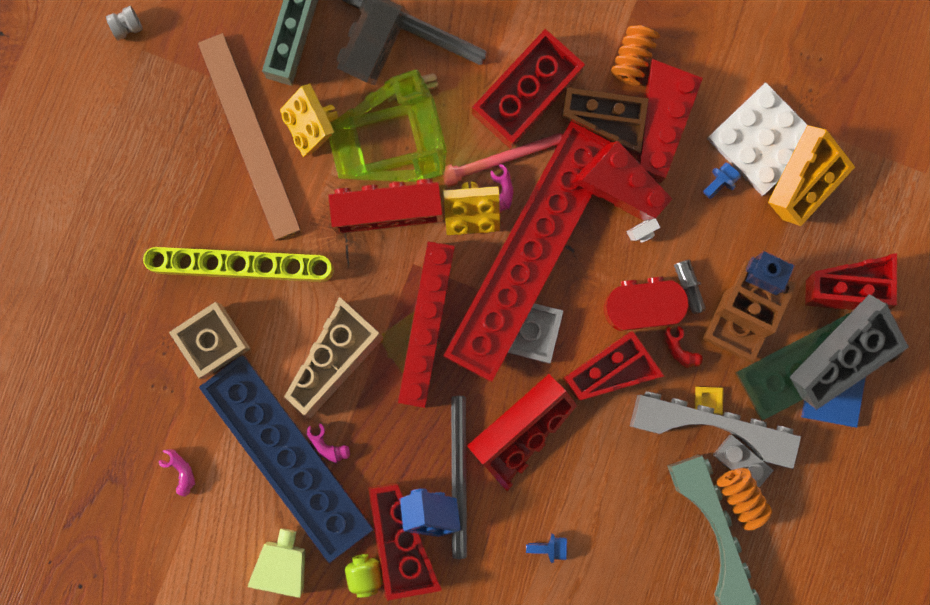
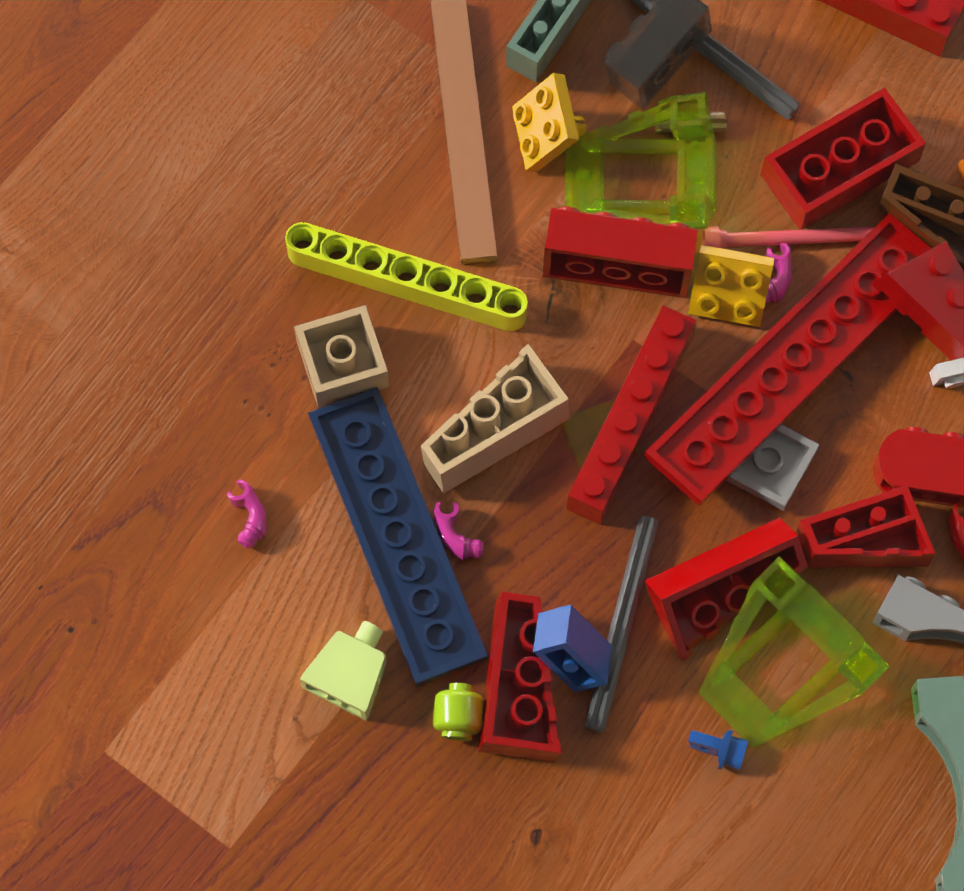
camera: 20 degrees right, 15 degrees down
none -> clear neon green windscreen [698,556,890,748]

